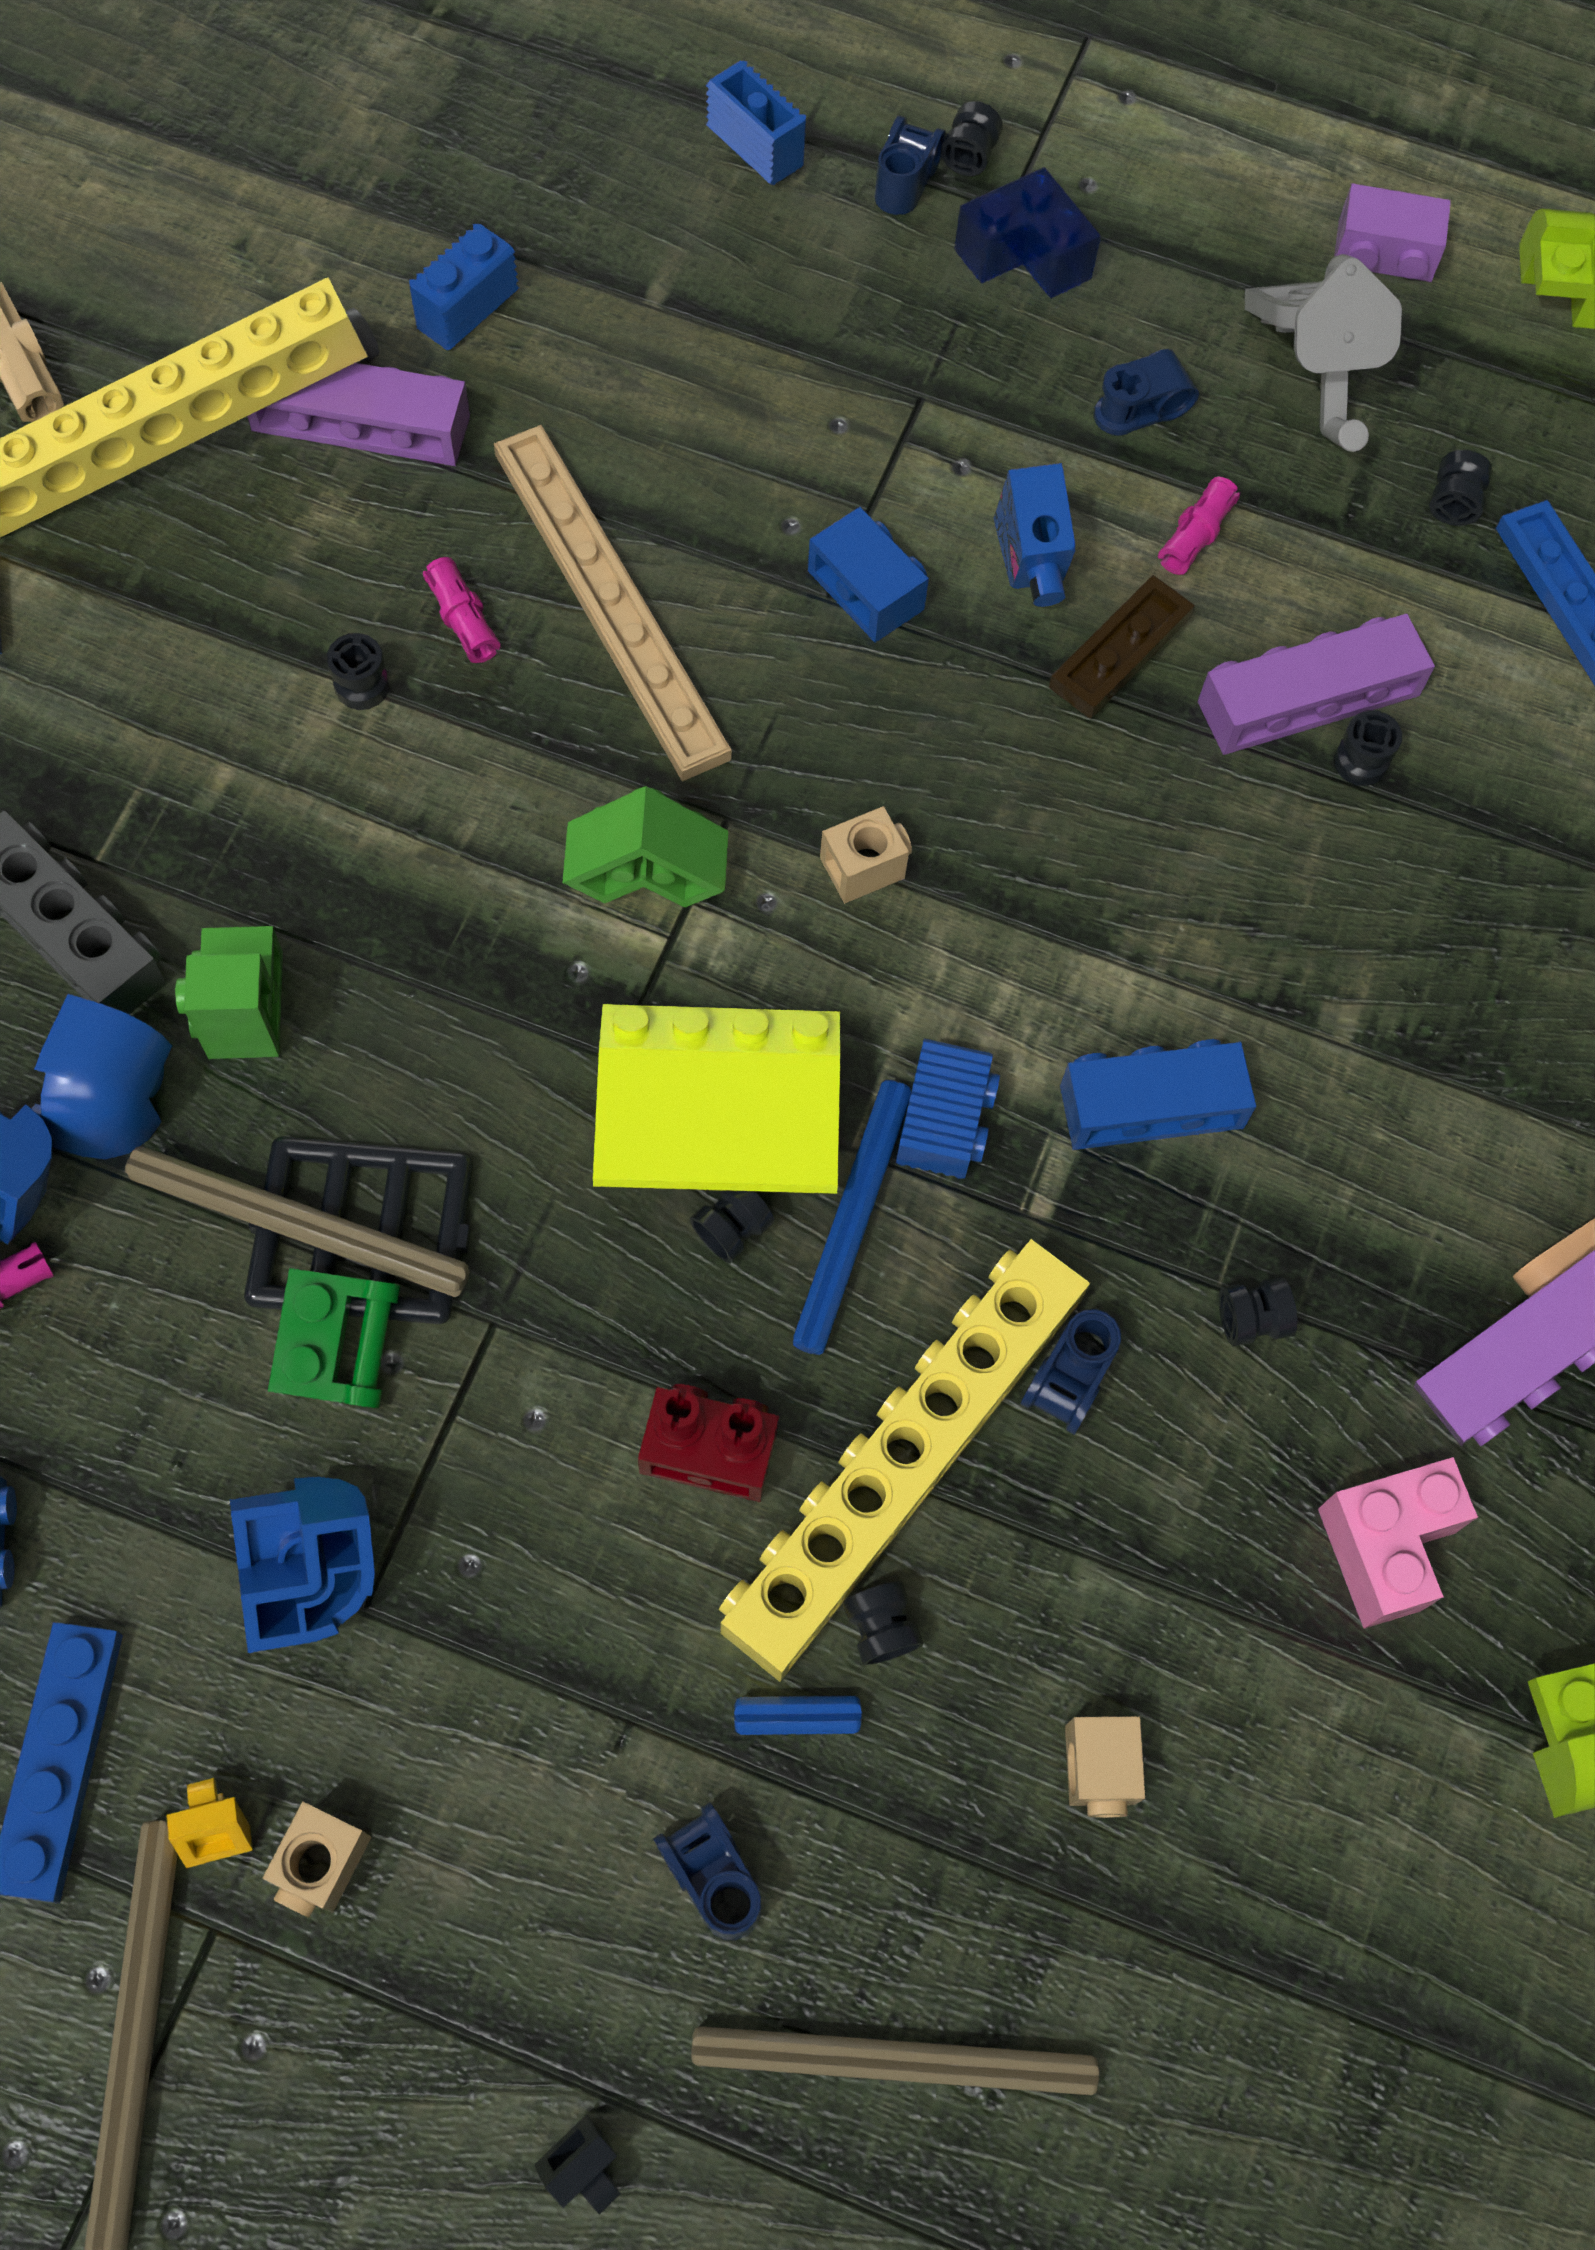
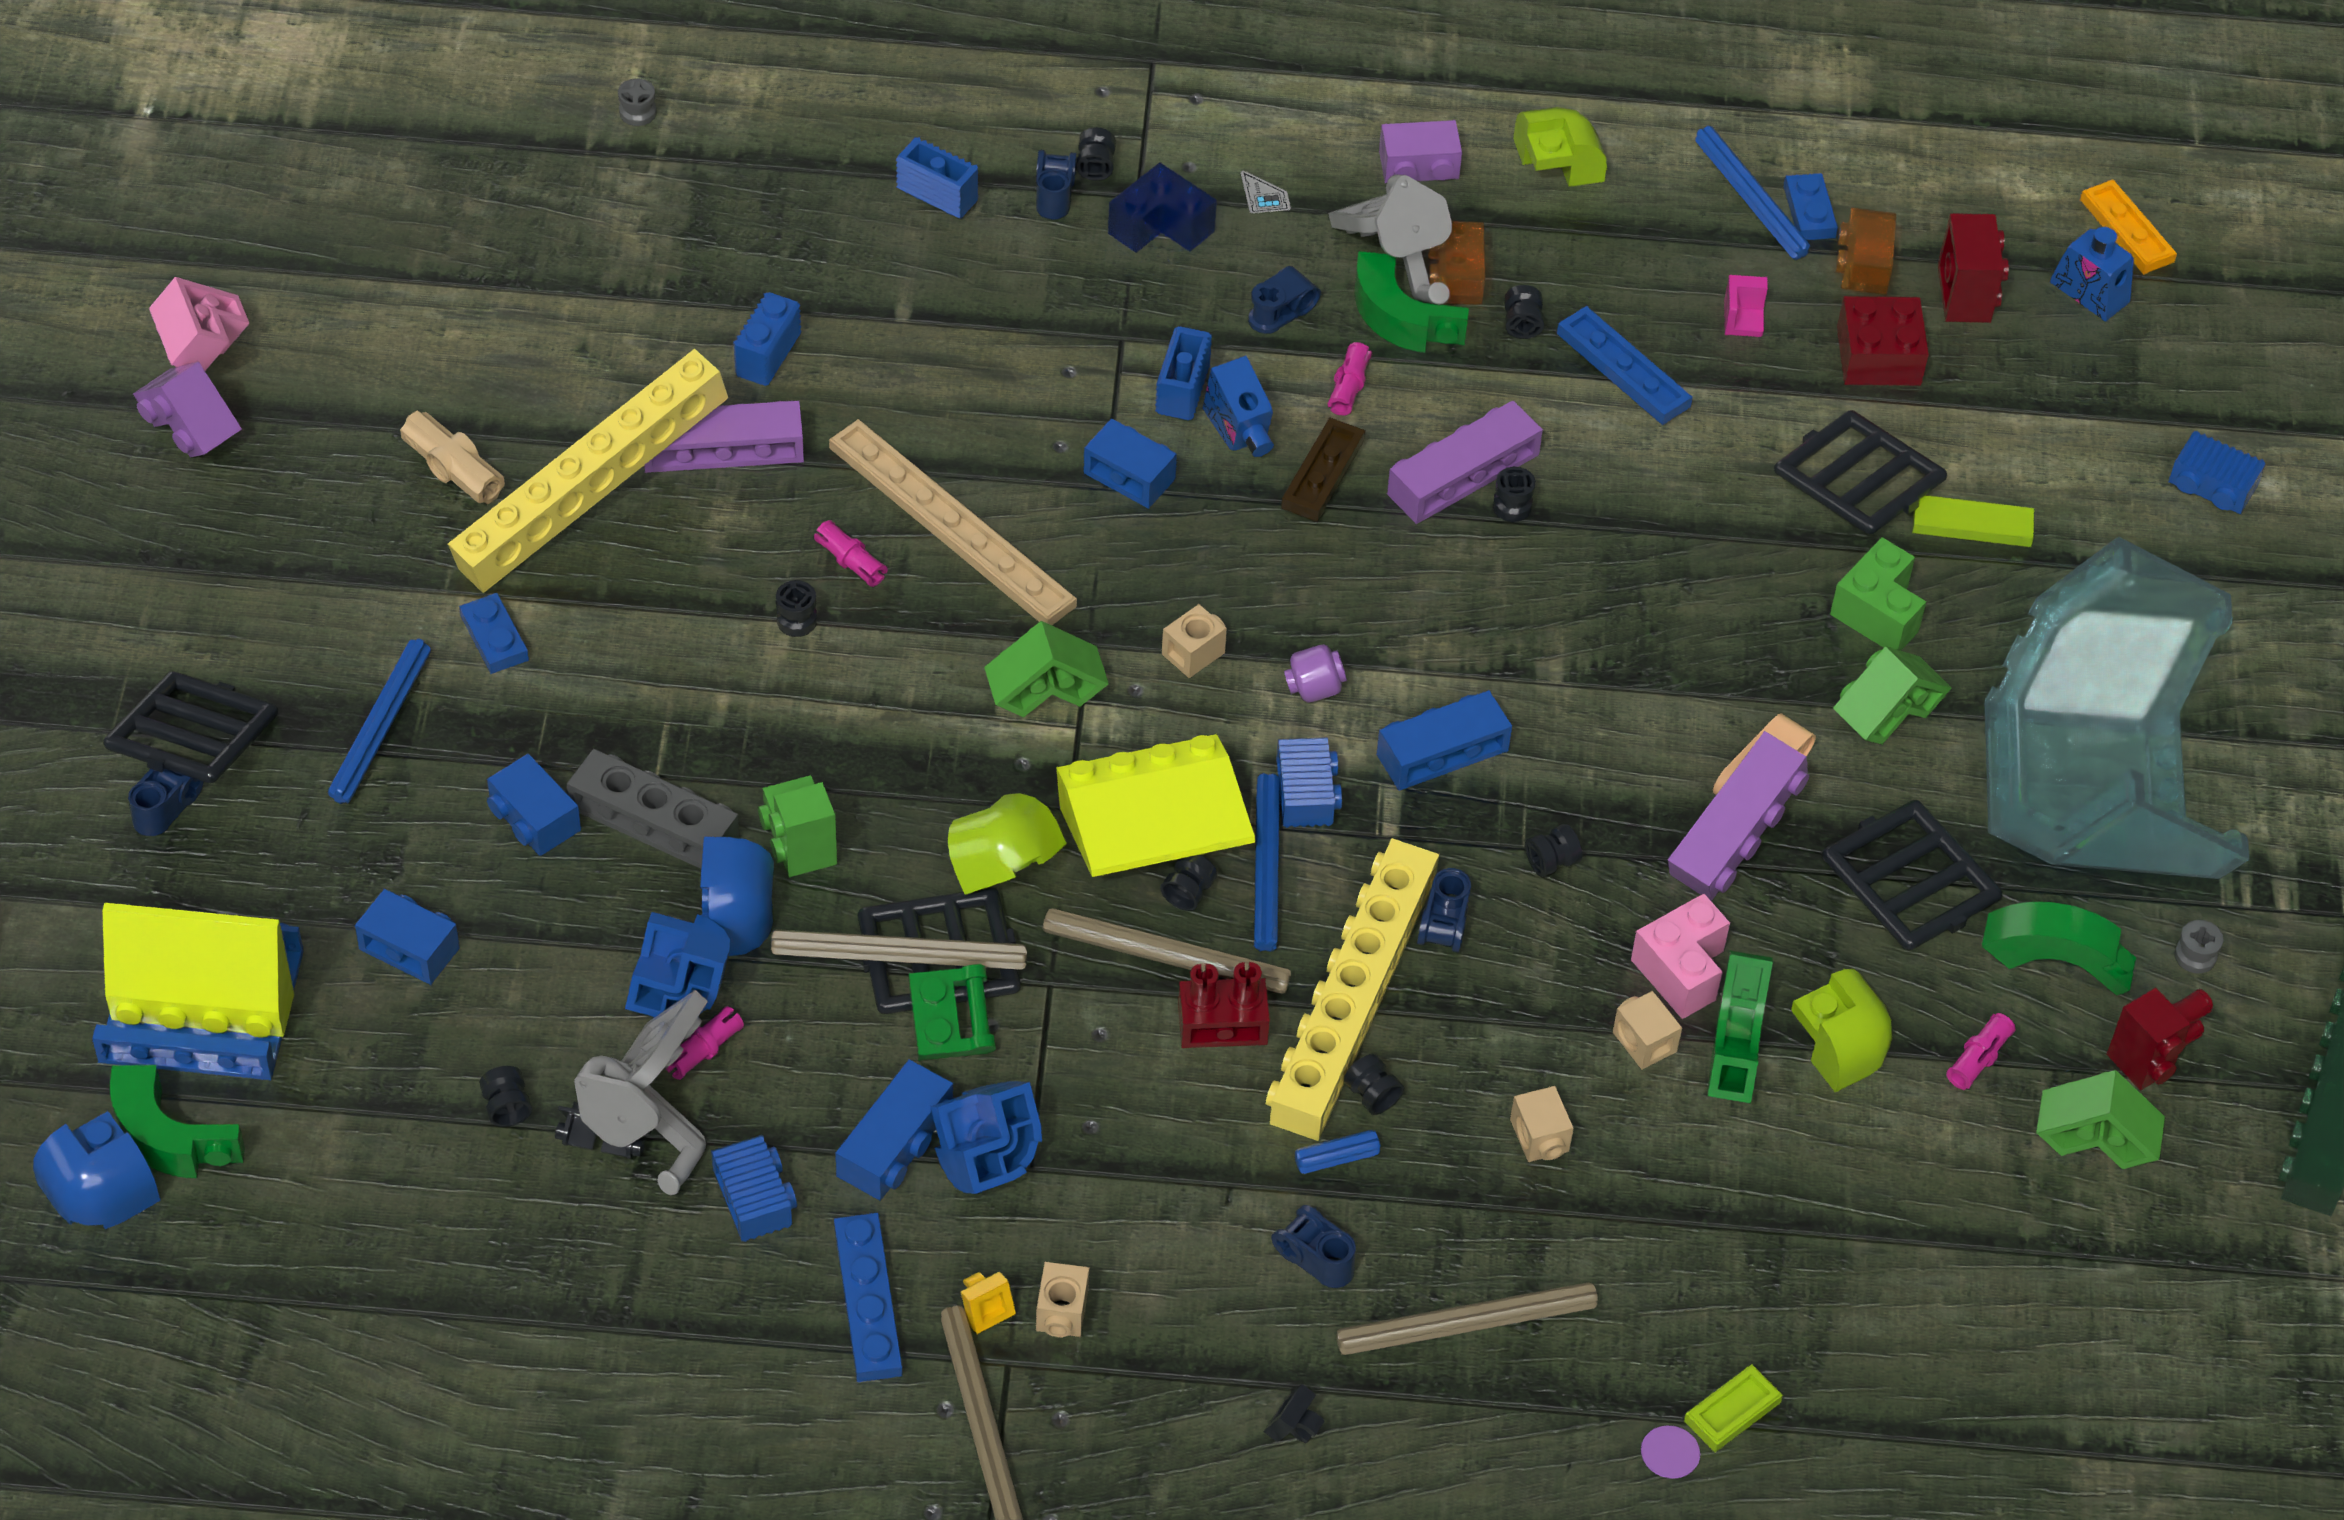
camera: 15 degrees left, 15 degrees down
none -> blue brick [835,1059,953,1201]
none -> lime brick [948,793,1066,895]
none -> dark tan axle [1043,908,1291,994]
none -> blue brick [1155,326,1212,420]
none -> light grey sticker [1241,171,1291,213]
none -> medium lavender head [1284,644,1347,703]
none -> green arch [1355,251,1469,353]
none -> clear orange brick [1428,221,1485,305]
none -> tan brick [1613,991,1682,1069]
none -> green arch [1708,950,1773,1104]

